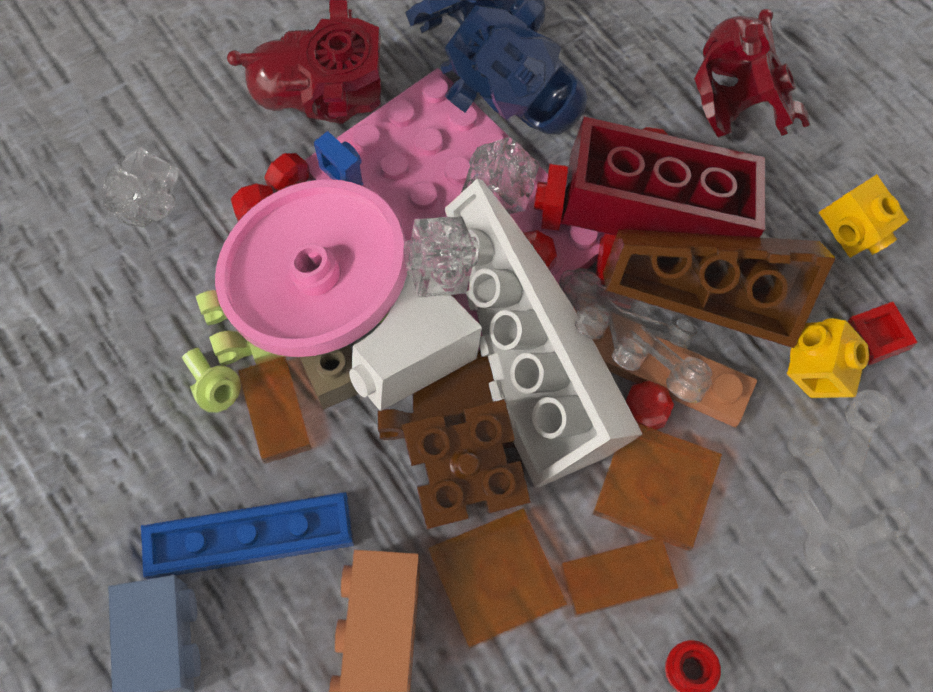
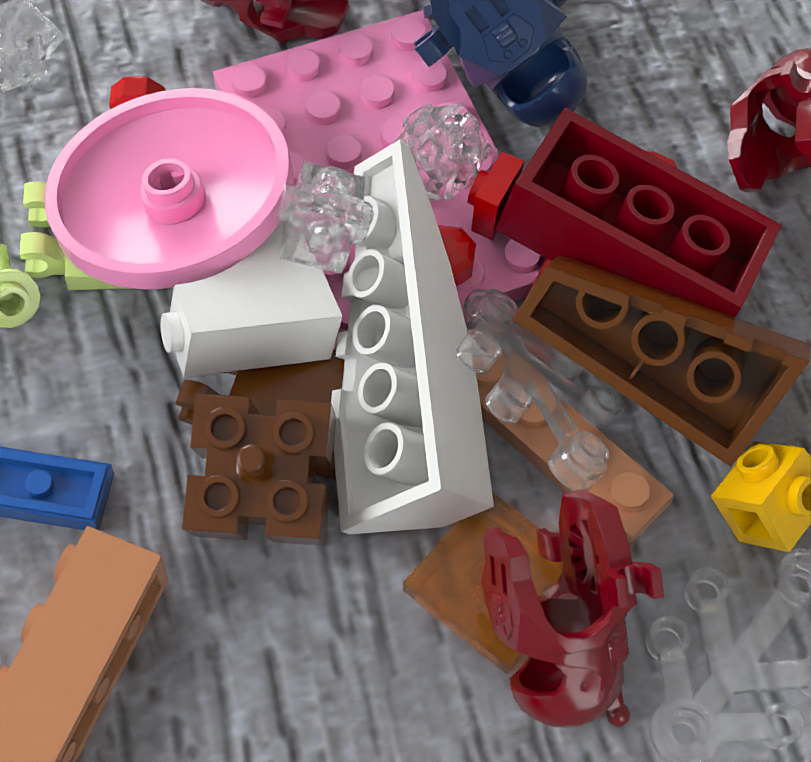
camera: 15 degrees right, 5 degrees down
clear orange tile [238,356,312,464] -> none
red tile [264,153,310,193] -> none
dark tan plate [300,345,359,410] -> none
blue plate [314,131,363,186] -> none
clear orange tile [428,508,567,650] -> none
clear orange tile [561,537,679,618] -> none
red tile [625,380,674,433] -> none
none -> dark red helmet [481,489,664,728]

